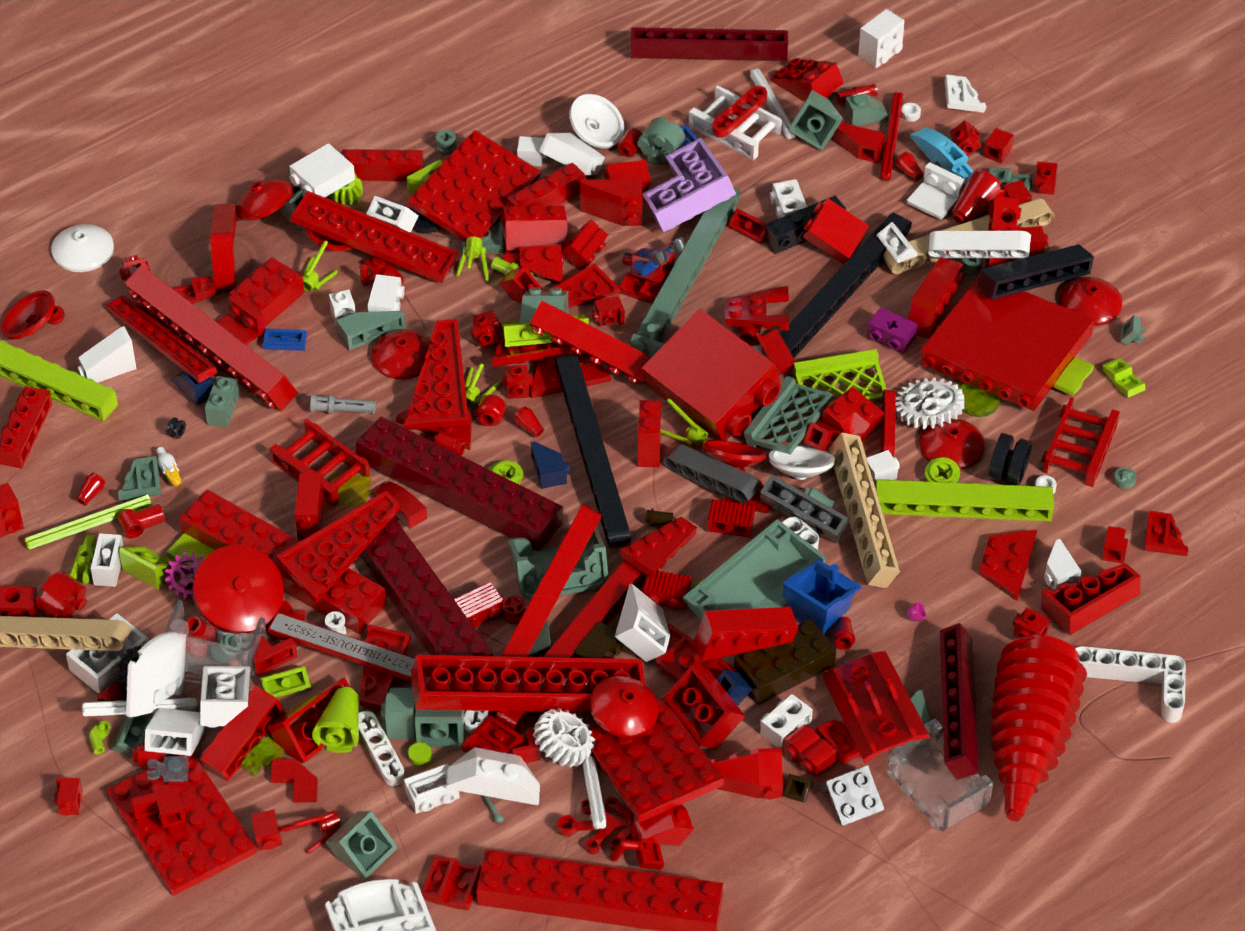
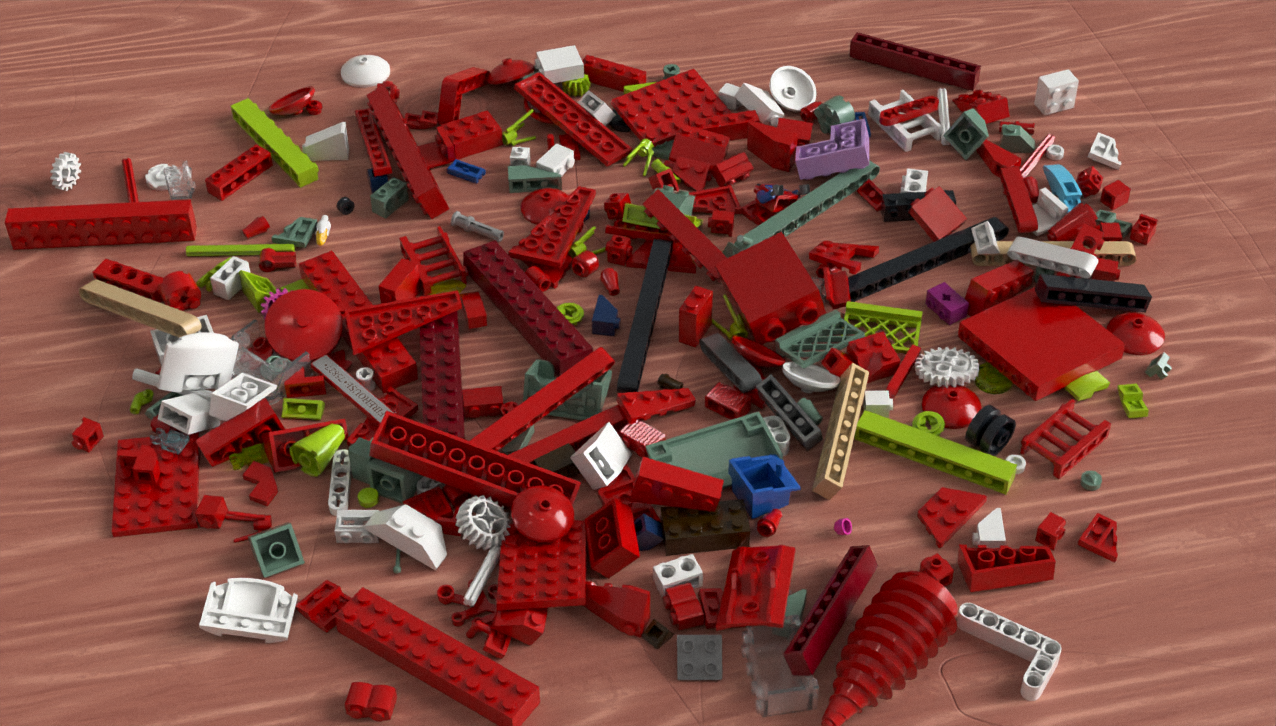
camera: 25 degrees right, 5 degrees down
none -> red beam [1000,166,1038,234]

